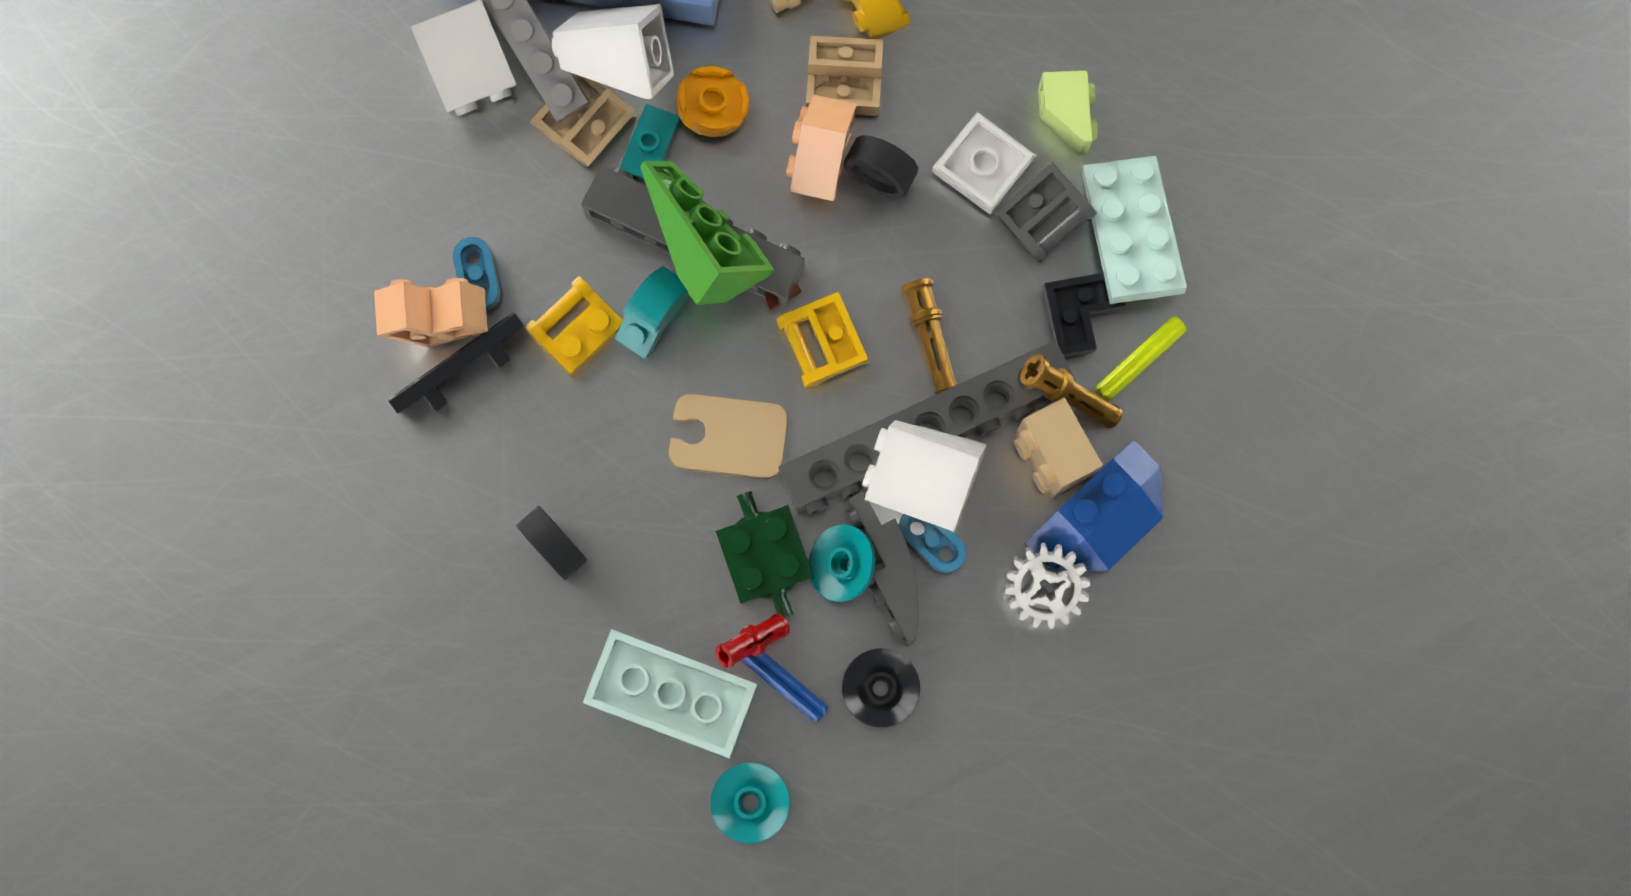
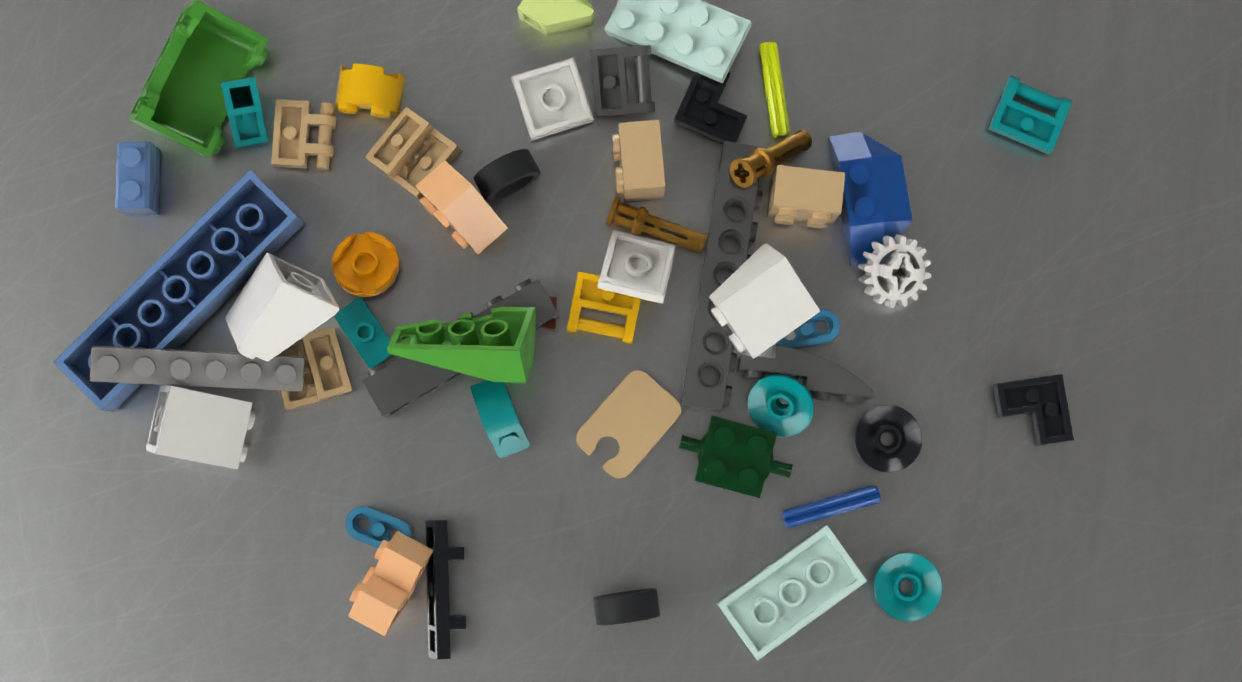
camera: 60 degrees left, 5 degrees up
yellow plate [524,276,623,377] -> none
red pin [715,614,790,668] -> none
none -> white plate [597,230,677,304]
none -> tan brick [612,120,666,203]
none -> teal plate [988,75,1072,154]
none -> black plate [993,374,1074,446]

